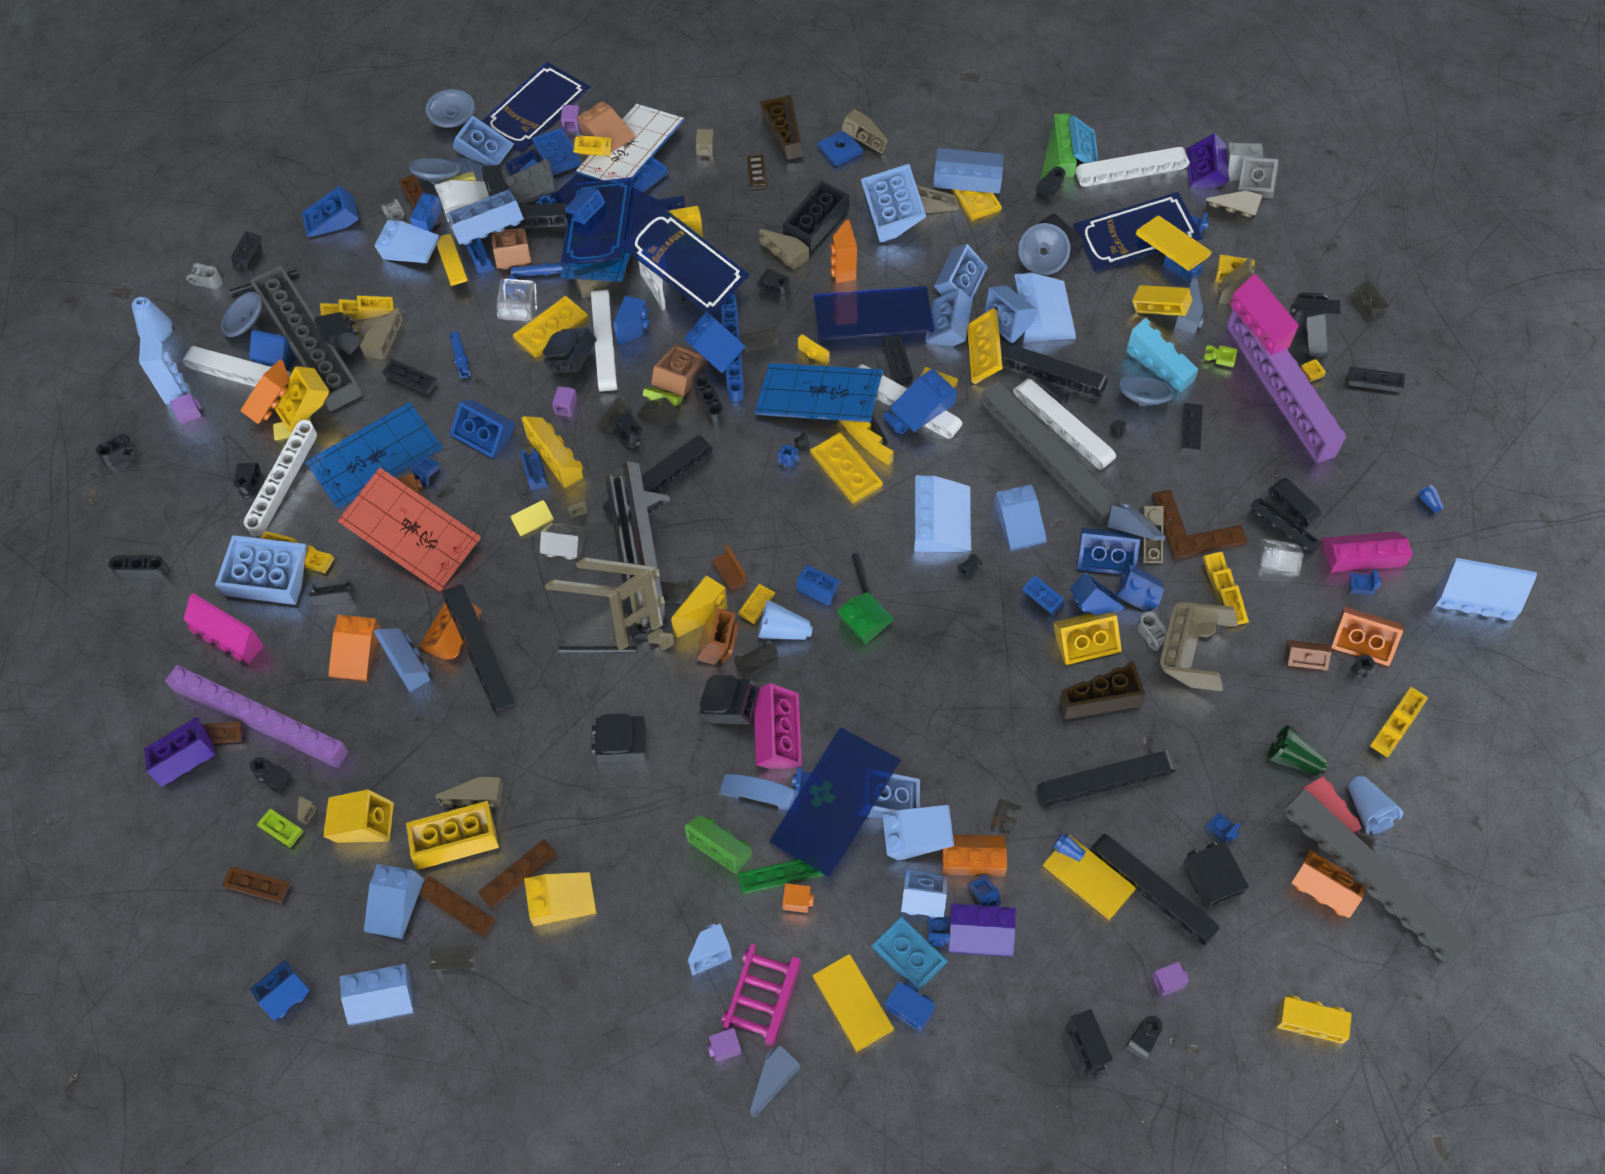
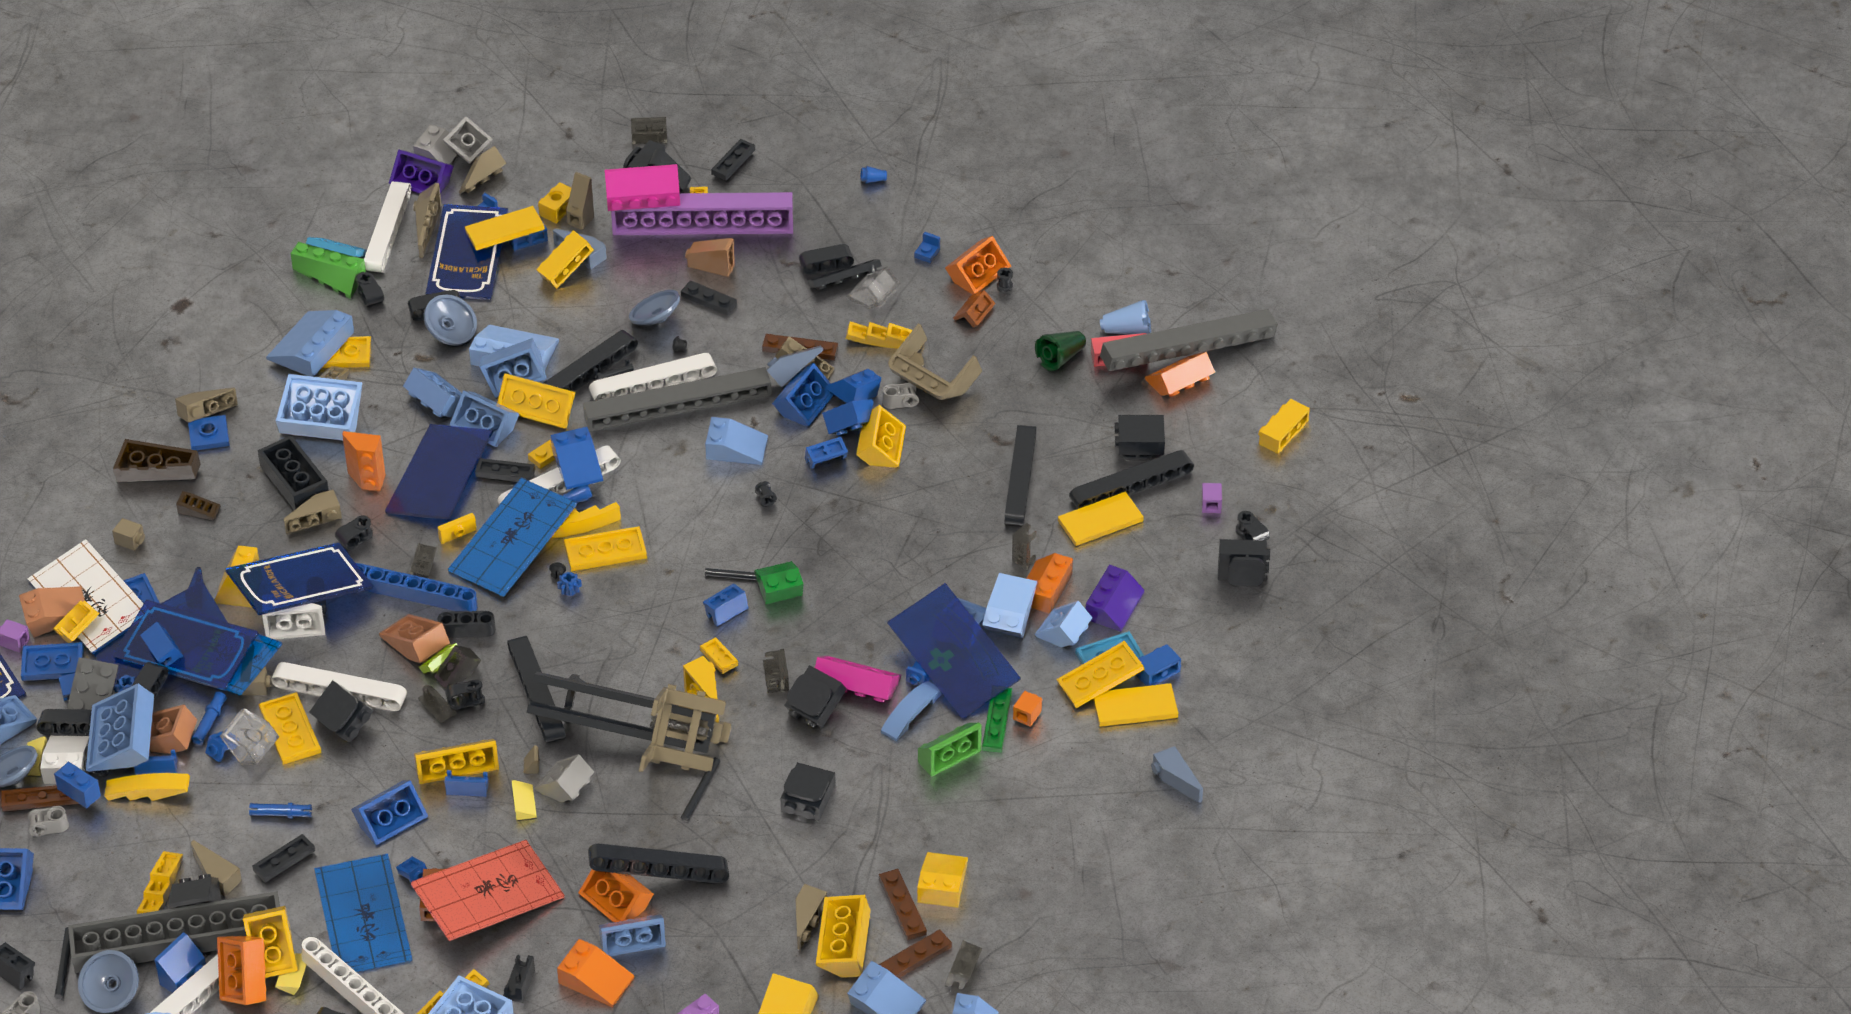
camera: 70 degrees left, 15 degrees down
light blue slope [374,220,440,263] -> none
clear blue slope [505,148,541,176] -> none
medium lavender brick [552,386,578,417] -> none
blue slope [613,296,650,345] -> none
blue slope [684,311,745,373] -> none
light blue slope [688,924,732,975] -> none
dark orange brick [696,608,739,665] -> none
medium lavender brick [707,1028,742,1062] -> none
dark orange panel [712,544,747,592] -> none
dark pink fence [721,943,801,1047] -> none
light blue cone [758,600,813,640] -> none
light blue slope [914,475,971,553] -> none
blue bracket [928,916,950,947] -> none
blue bracket [967,874,1001,906] -> none
cone [1053,833,1086,862] -> none
dark brown wedge [1059,661,1145,720] -> none
medium azure wedge [1126,318,1199,392] -> none
reddish brown plate [1187,525,1248,555] -> none
lime plate [1204,345,1237,367] -> none
blue bracket [1205,812,1241,843] -> none
dark pink slope [1322,531,1413,572] -> none
yellow slope [1370,687,1428,758] -> none
light blue slope [1435,558,1537,620] -> none
none -> dark tan wedge [413,183,442,258]
none -> medium nougat slope [685,238,735,277]
none -> yellow tile [1056,641,1145,708]

